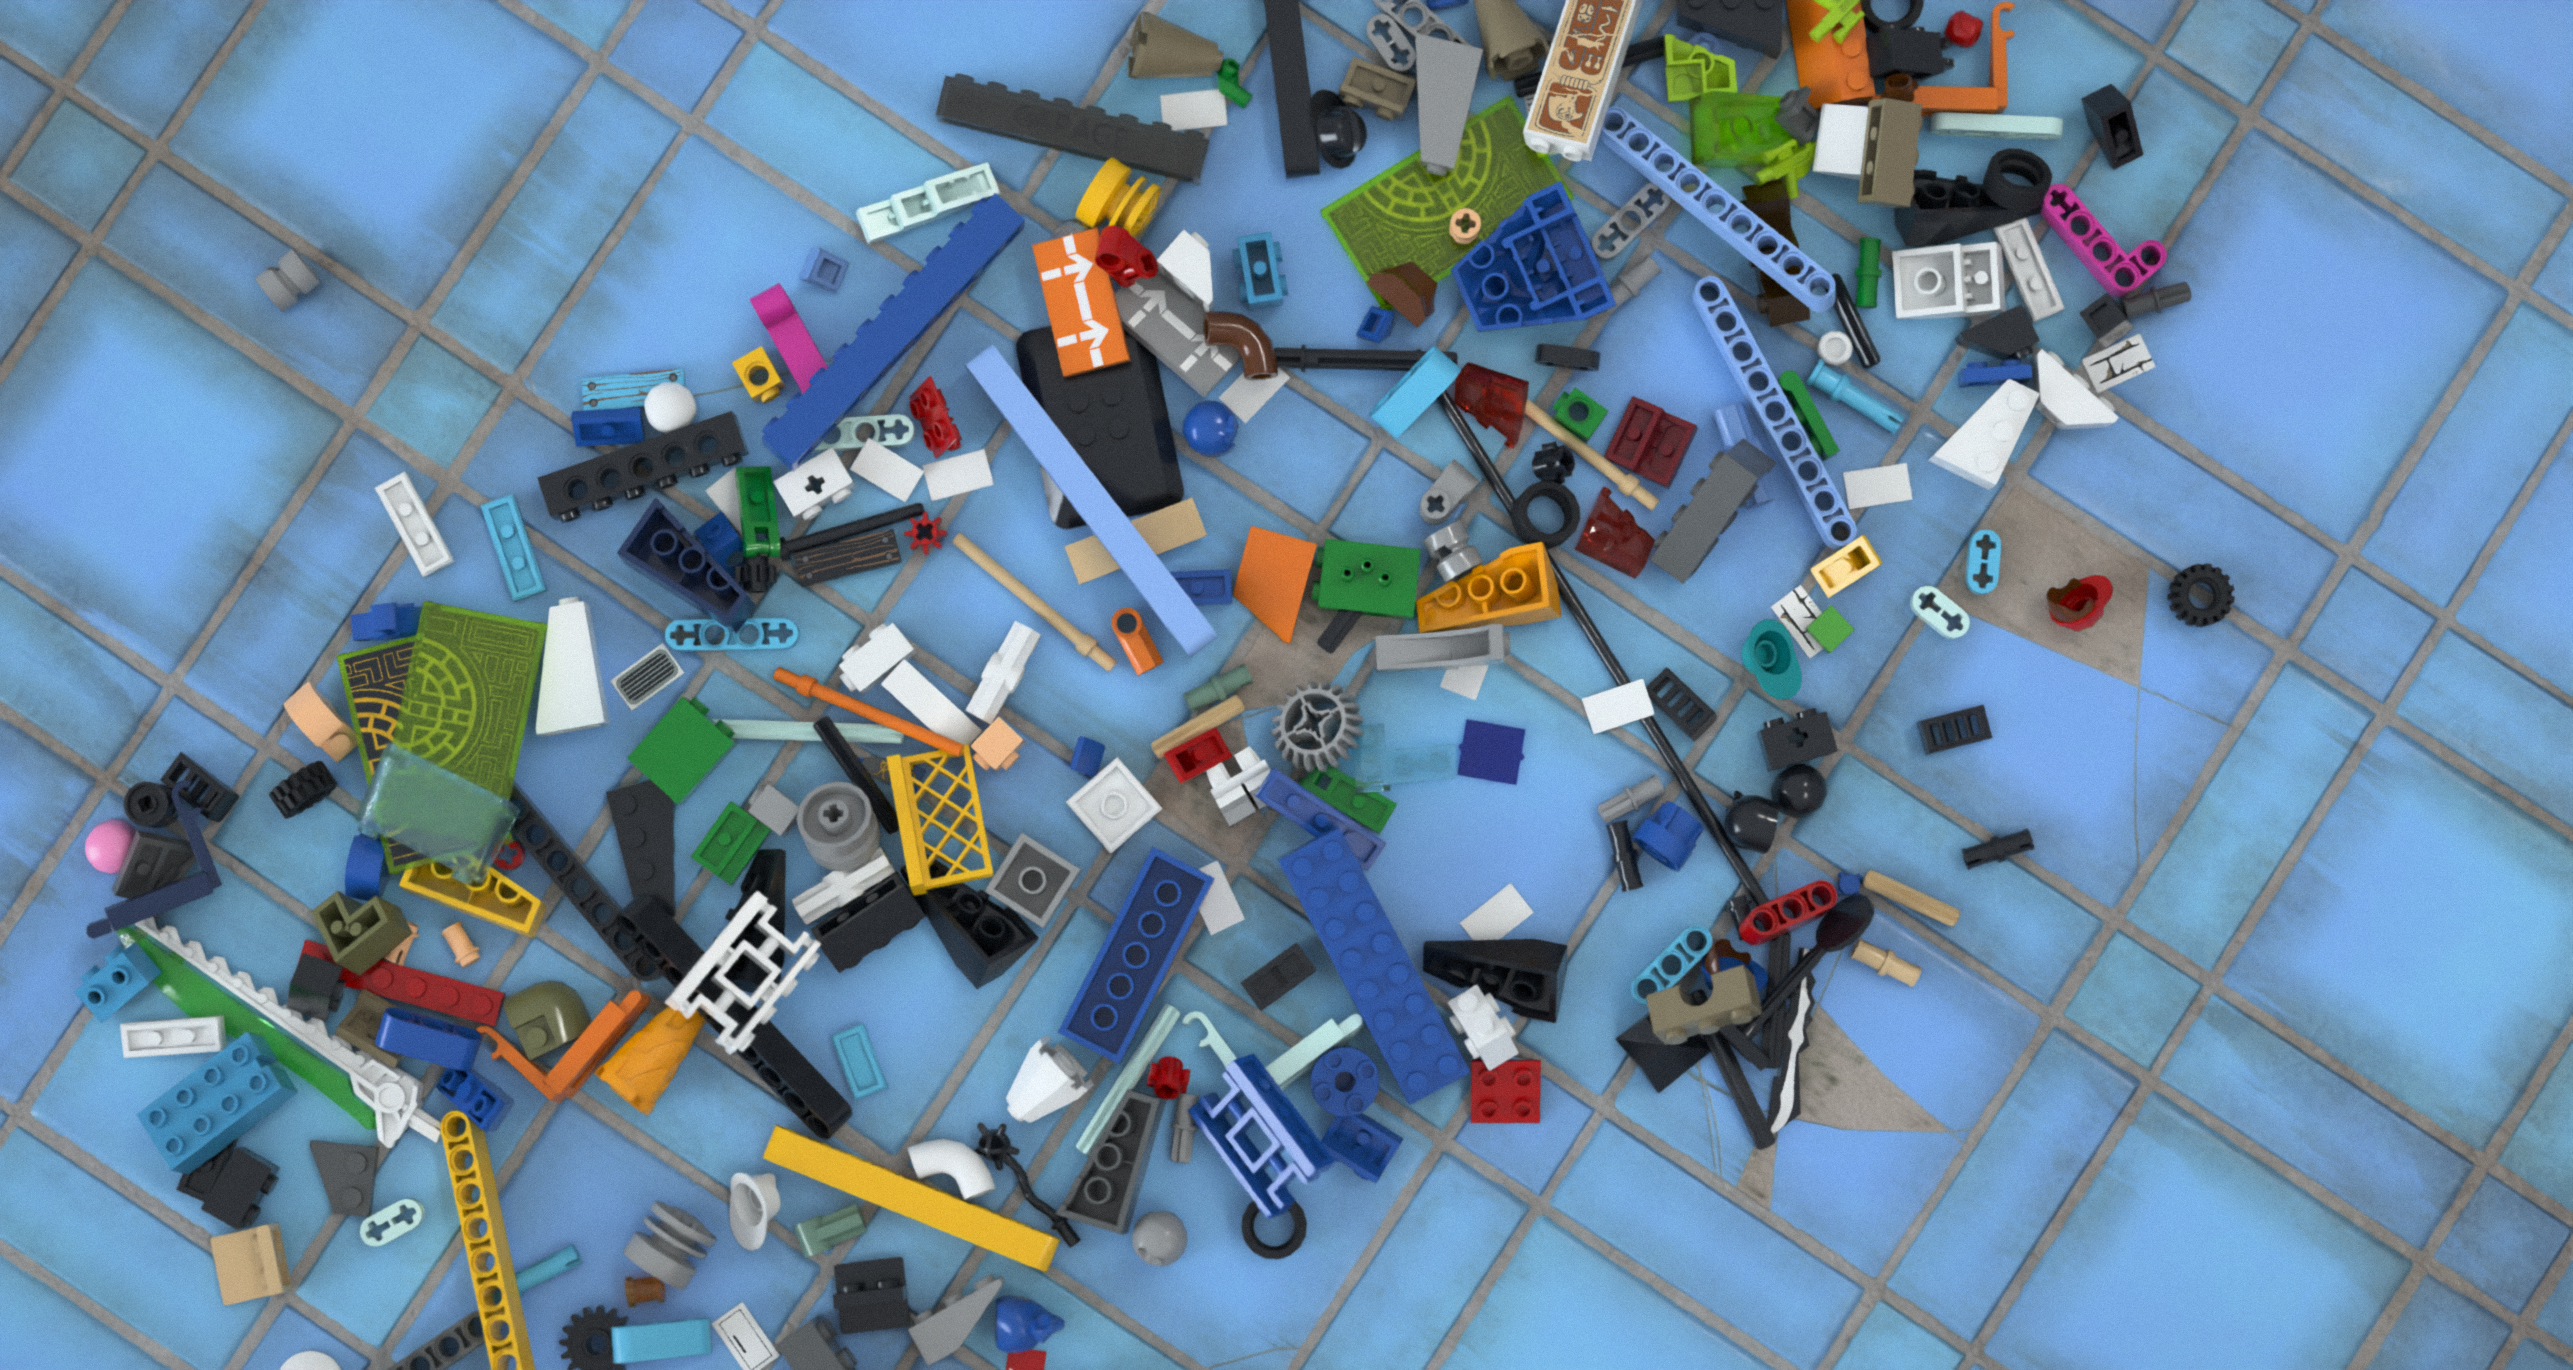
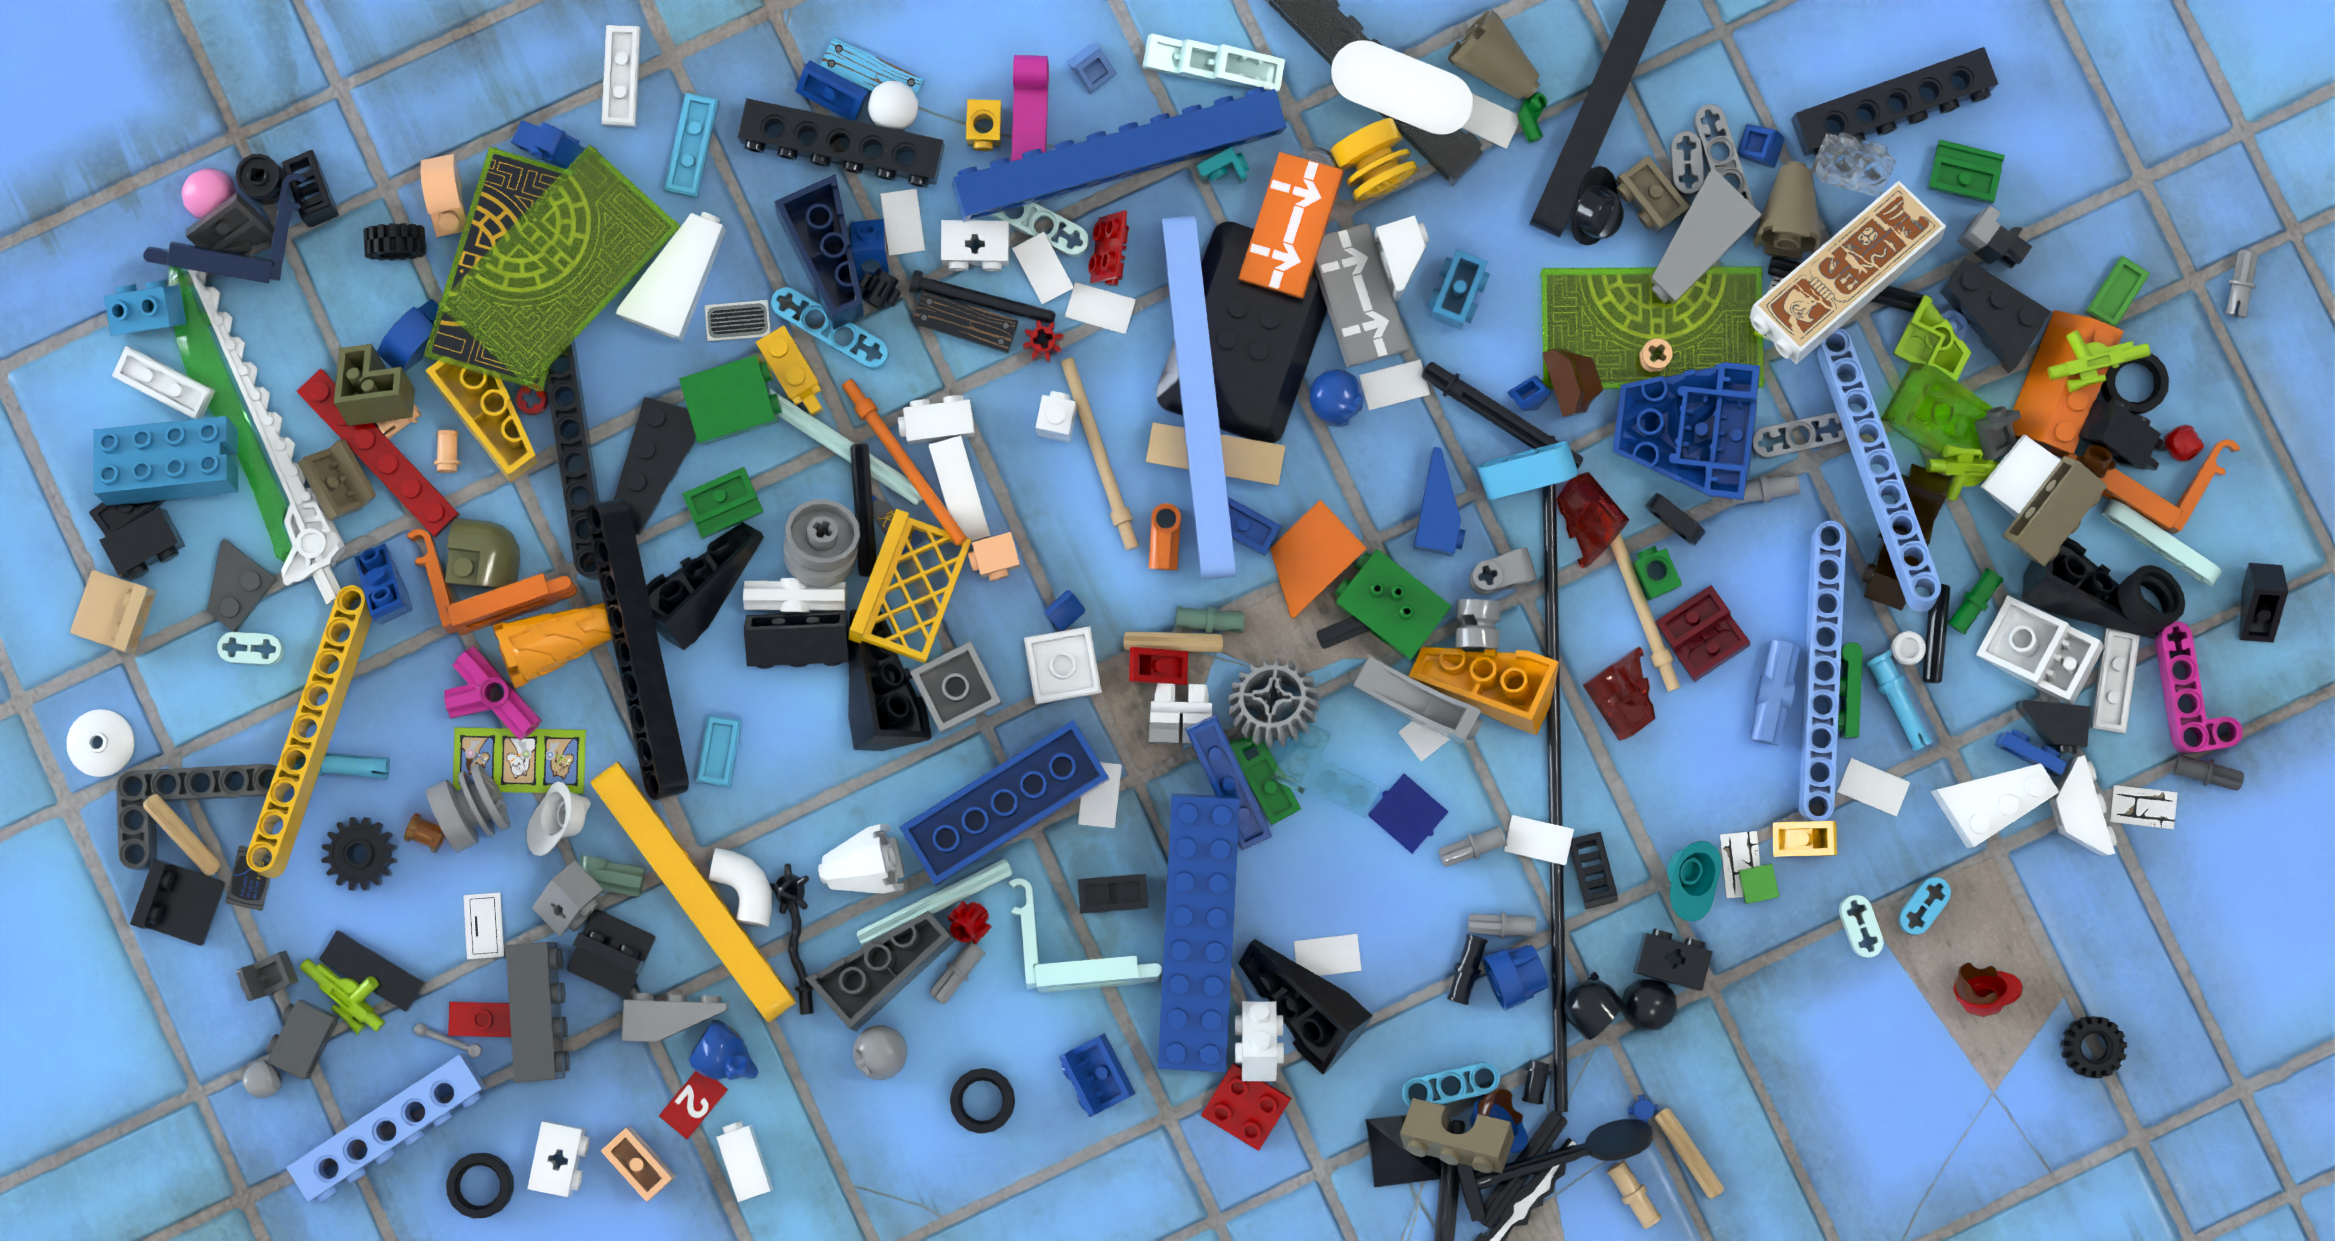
camera: 30 degrees right, 0 degrees up
black brick [287,953,346,1022] -> none
clear light blue windscreen [355,742,520,886] -> none
blue beam [374,1007,483,1071] -> none
medium azure beam [611,1318,712,1363] -> none
white fence [665,891,821,1054] -> none
green plate [735,466,781,558] -> none
light grey brick [747,784,799,838] -> none
white piece [965,621,1041,725] -> none
red piece [1095,226,1158,288] -> none
blue fence [1188,1053,1336,1219] -> none
reddish brown cylinder [1203,311,1278,380] -> none
blue plate [1310,1047,1379,1117] -> none
black tyre [1512,481,1580,549] -> none
black gear [1532,442,1575,484] -> none
dark grey wedge [1650,439,1776,584] -> none
red beam [1739,880,1837,946] -> none
black slope [1916,705,1992,756] -> none
black pin [1961,828,2034,870] -> none
black brick [2079,293,2134,348] -> none
none -> dark pink piece [444,646,542,740]
none -> sticker [453,727,586,794]
none -> light grey brick [532,860,603,937]
none -> yellow hinge [755,325,823,416]
none -> white brick [1035,391,1077,443]
none -> teal bracket [1196,147,1250,184]
none -> white sticker [1331,40,1473,135]
none -> blue slope [1413,447,1466,557]
none -> light grey axle [1439,825,1507,867]

